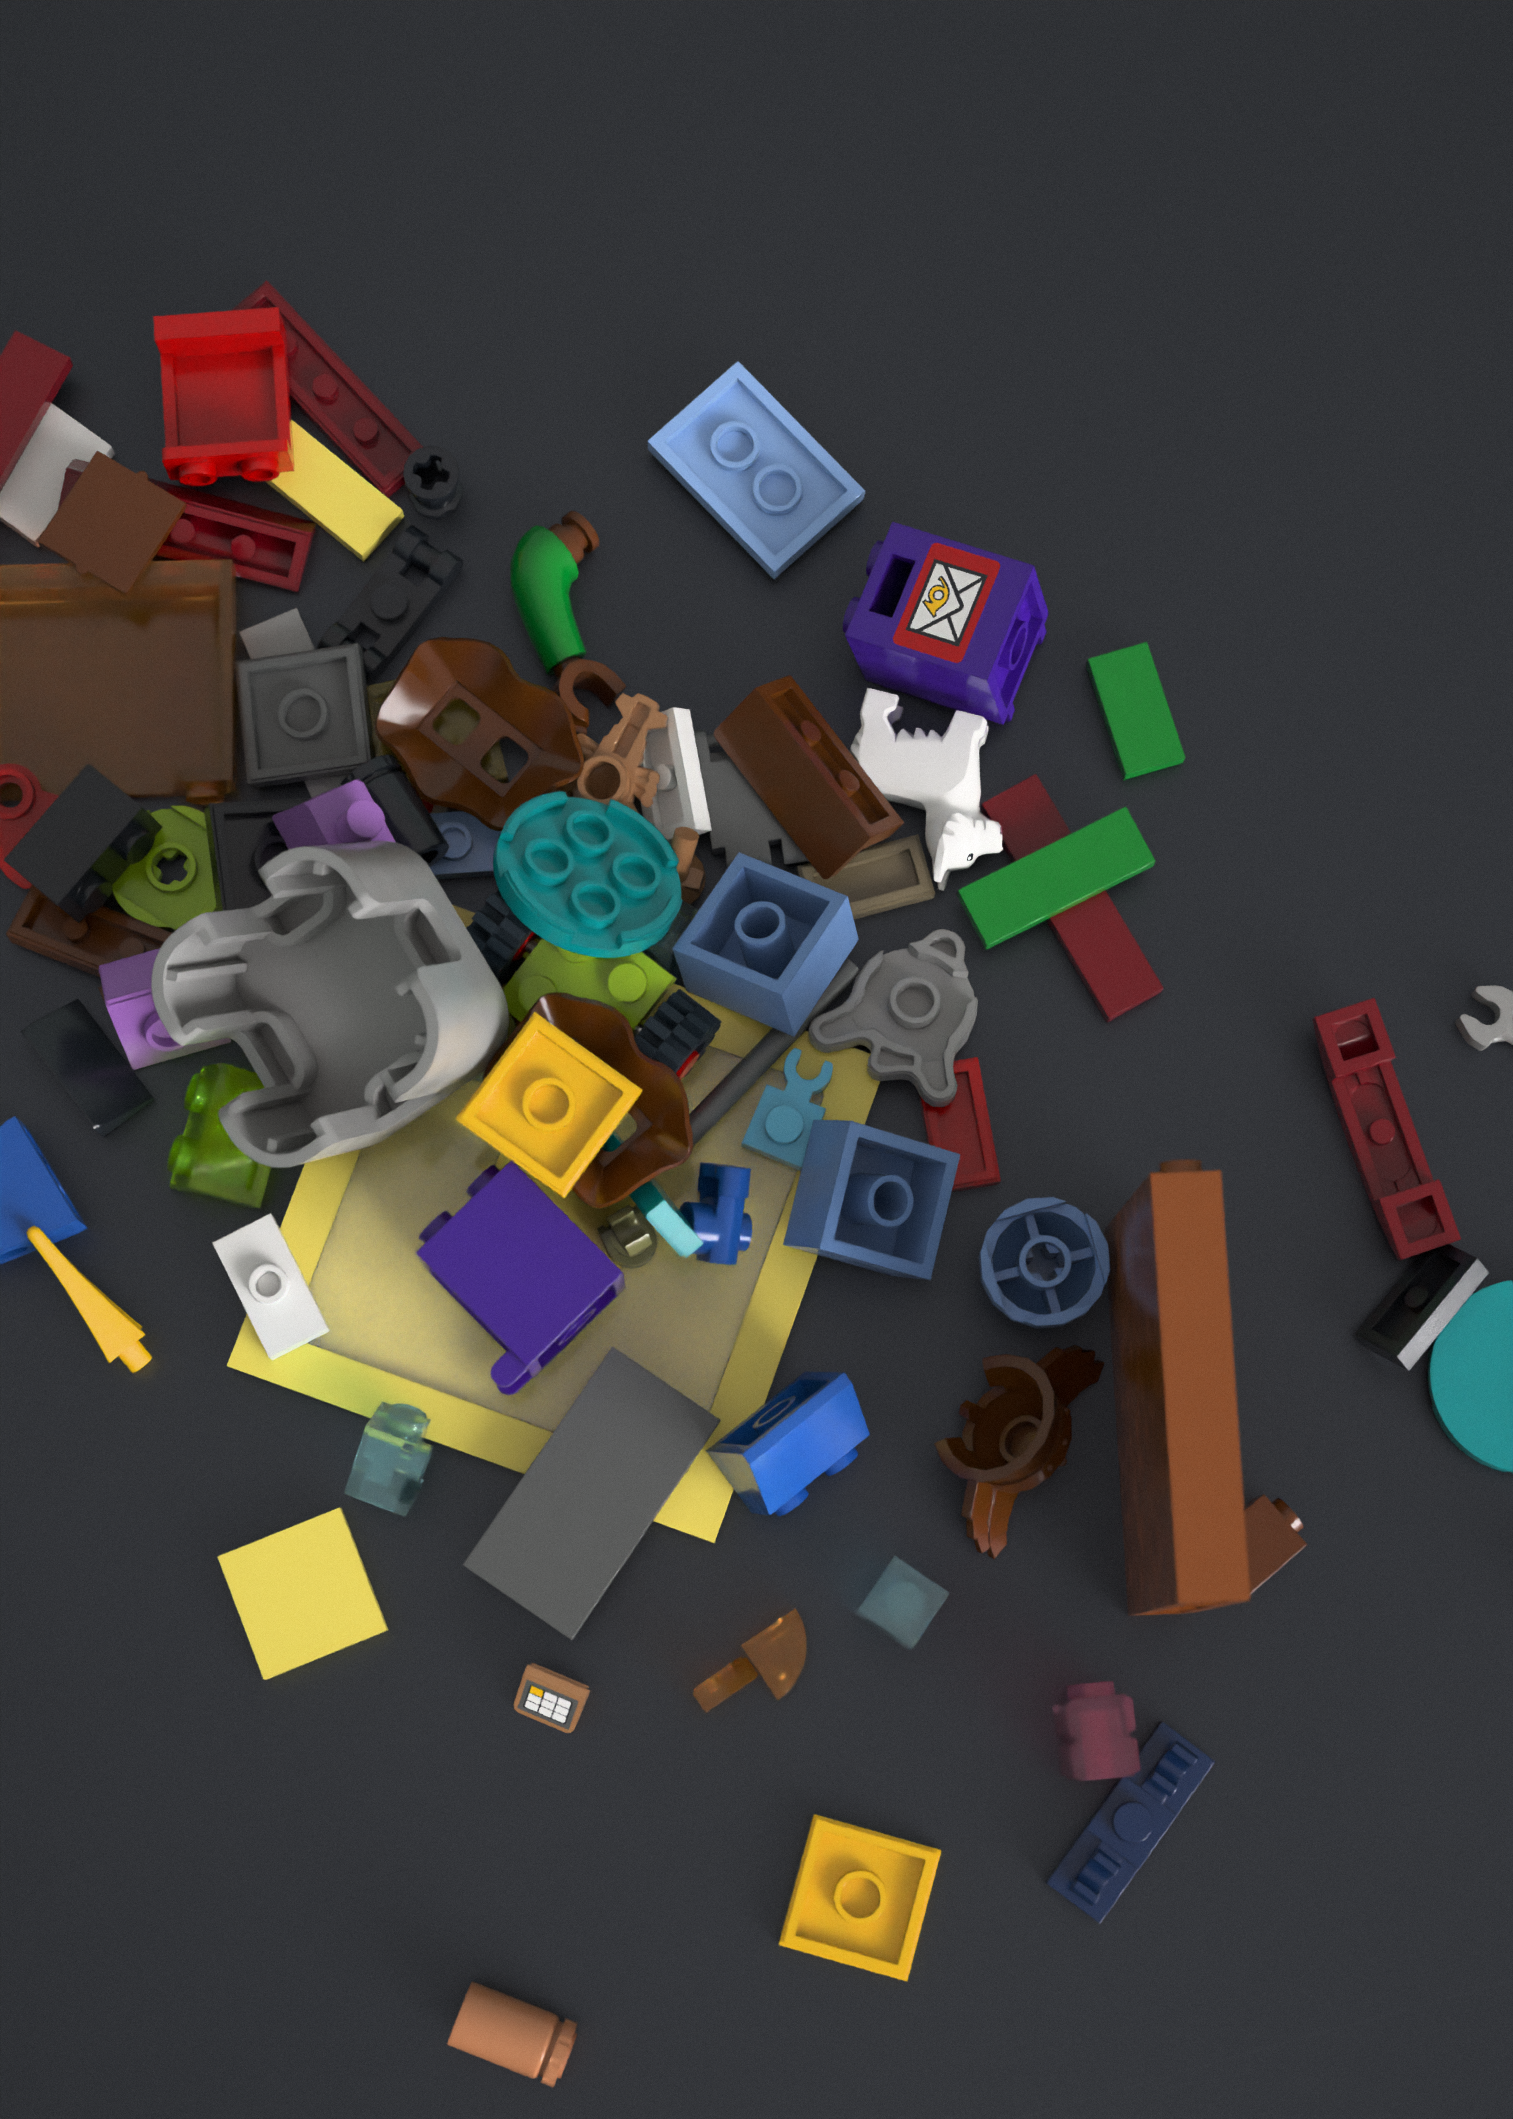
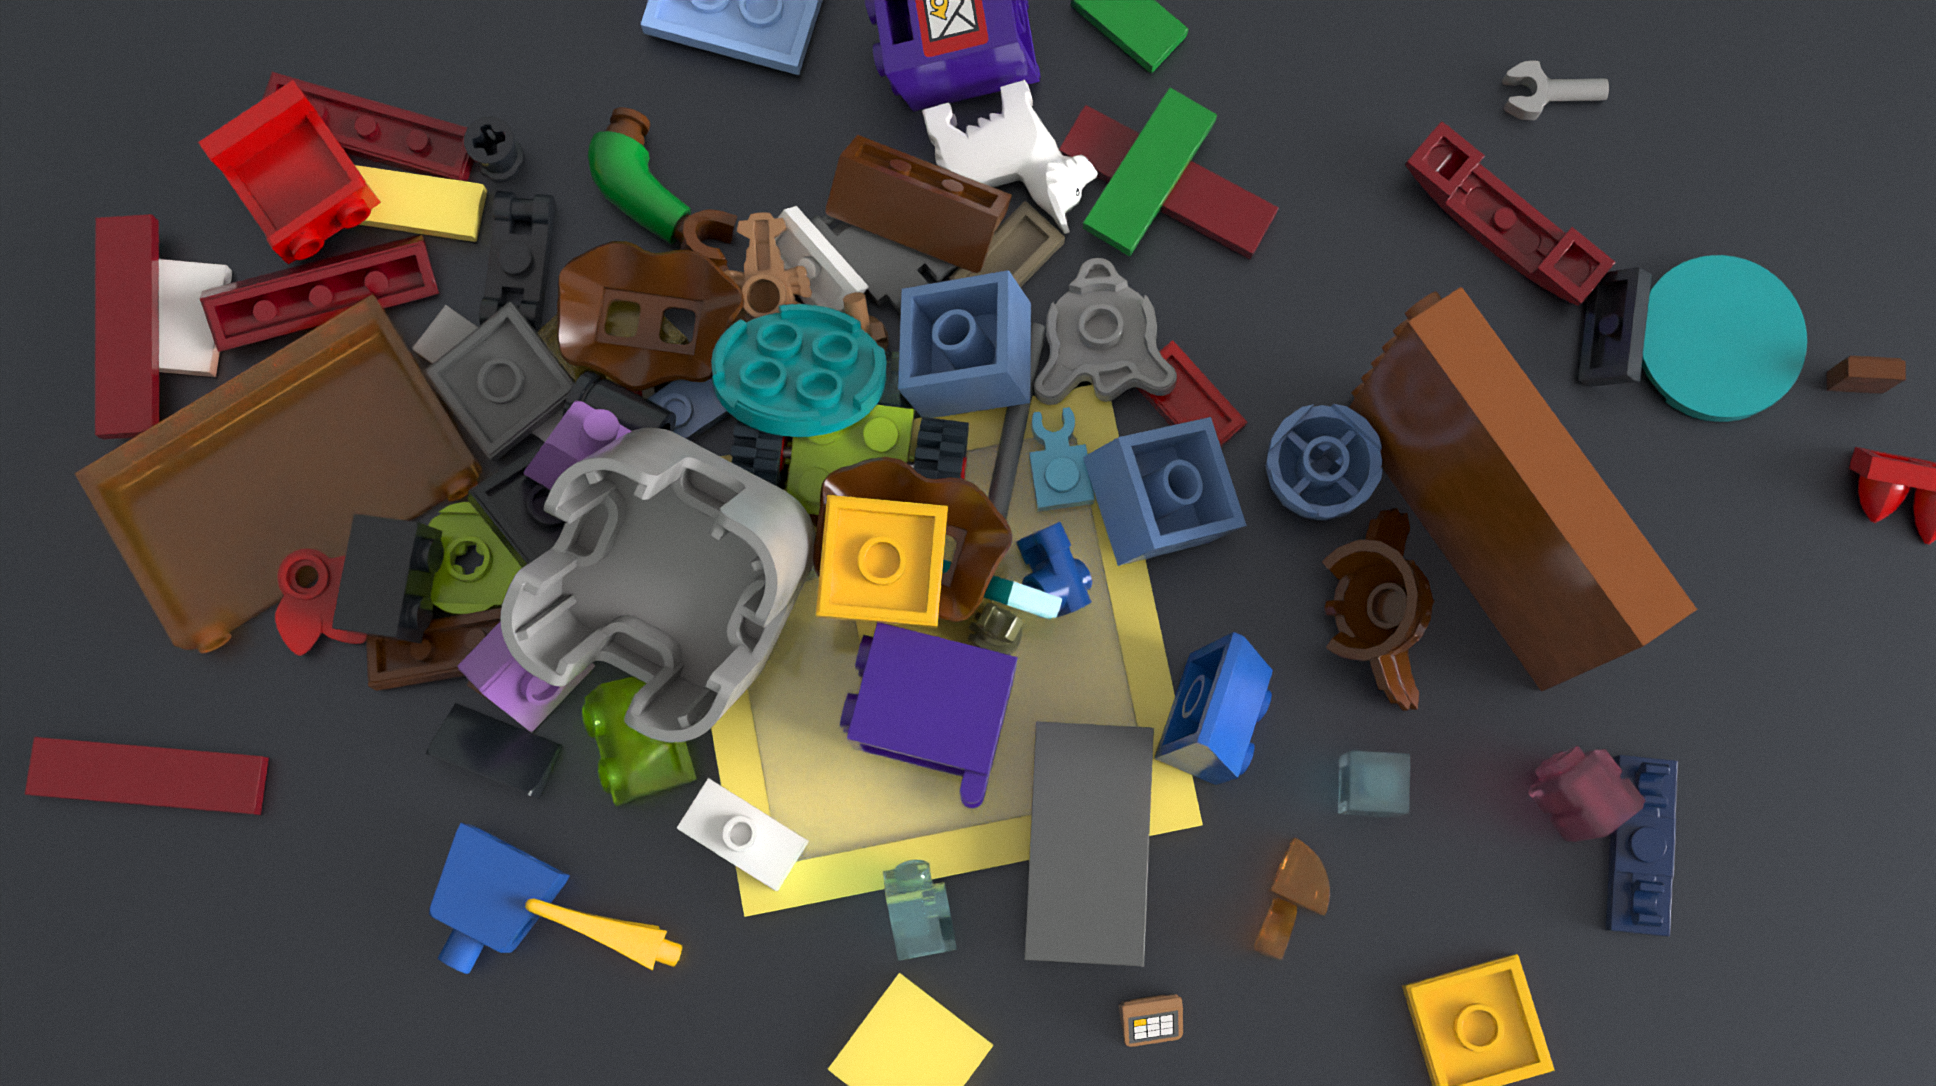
camera: 25 degrees left, 0 degrees up
reddish brown piece [38,450,187,597] -> none

